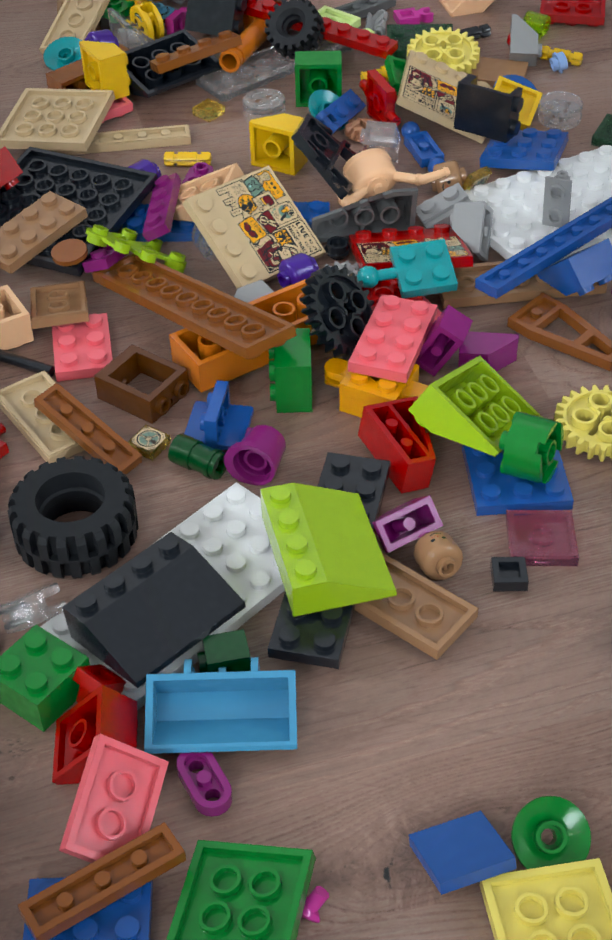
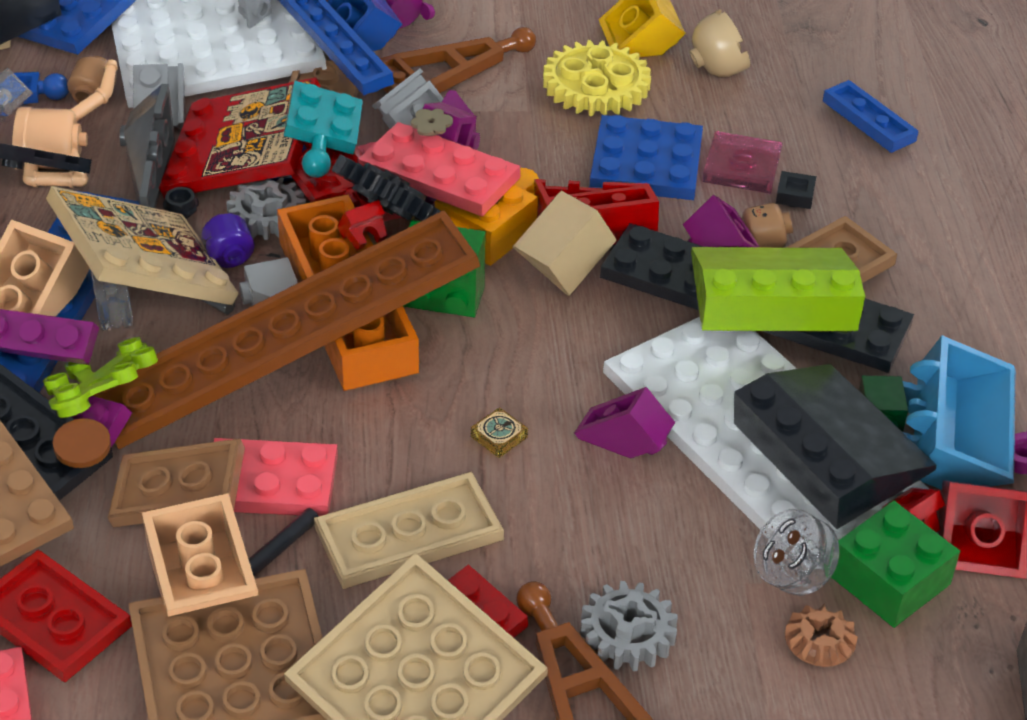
camera: 80 degrees left, 0 degrees up
black tyre [7,456,139,579] -> none
dark orange plate [34,383,142,475] -> none
reddish brown window [94,344,189,424] -> none
dark green piece [168,433,226,480] -> none
blue bracket [184,380,254,450] -> none
magenta hat [224,425,286,486] -> none
lime slope [408,355,542,457] -> none
light grey slope [450,201,493,261] -> none
clear yellow tile [463,166,492,191] -> none
green brick [499,411,564,484] -> none
none -> red tile [337,200,387,250]
none -> light grey plate [372,68,444,129]
none -> dark tan plant [411,109,453,136]
none -> tan slope [513,191,617,296]
none -> magenta slope [574,387,675,459]

